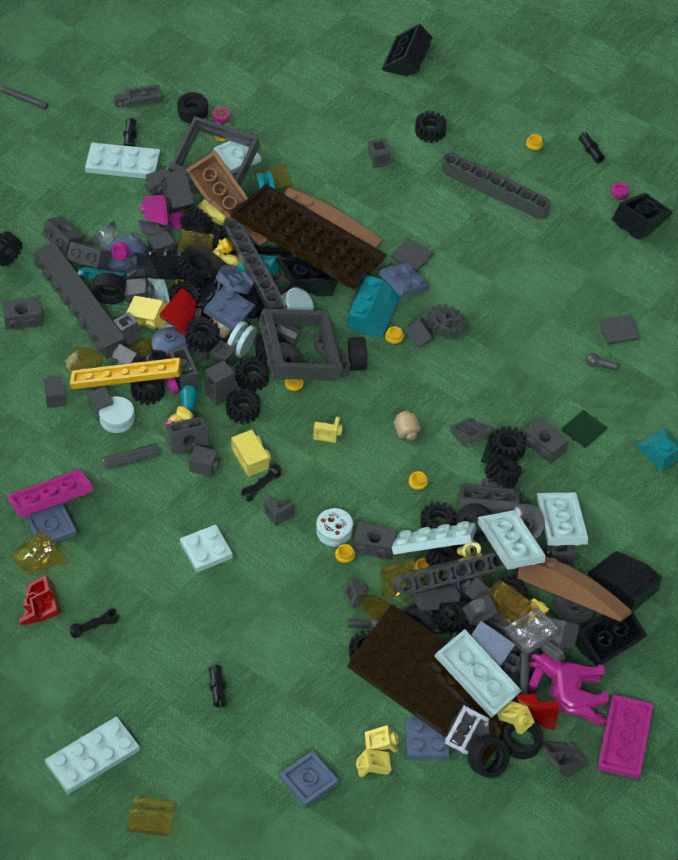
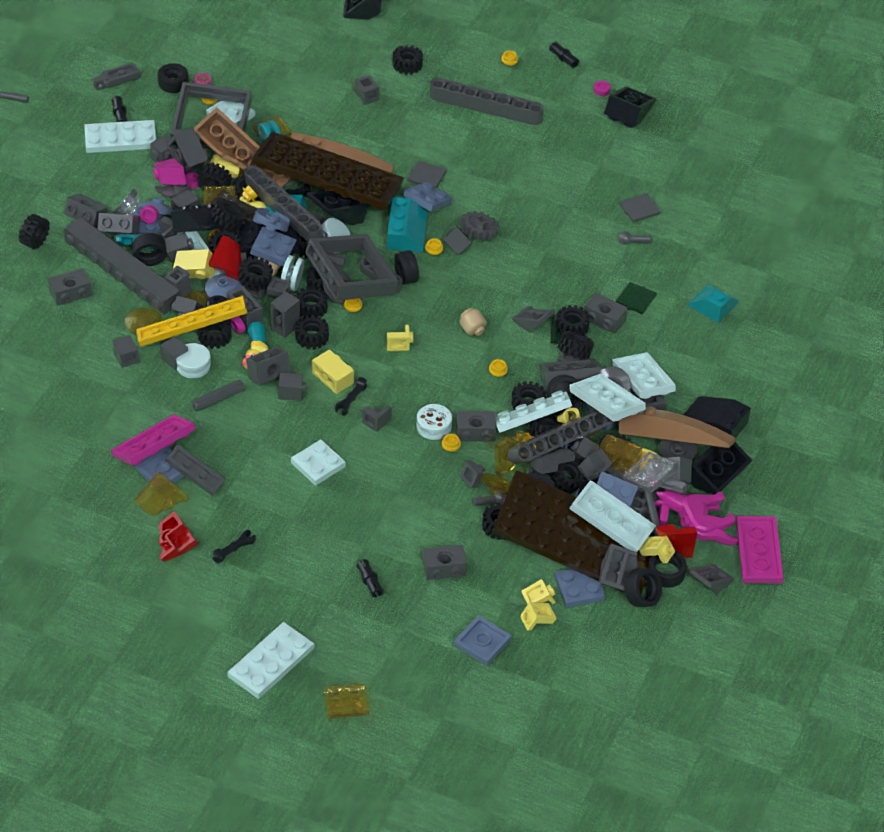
camera: 15 degrees left, 5 degrees down
none -> dark grey plate [165,444,225,496]
none -> dark grey brick [422,544,467,580]

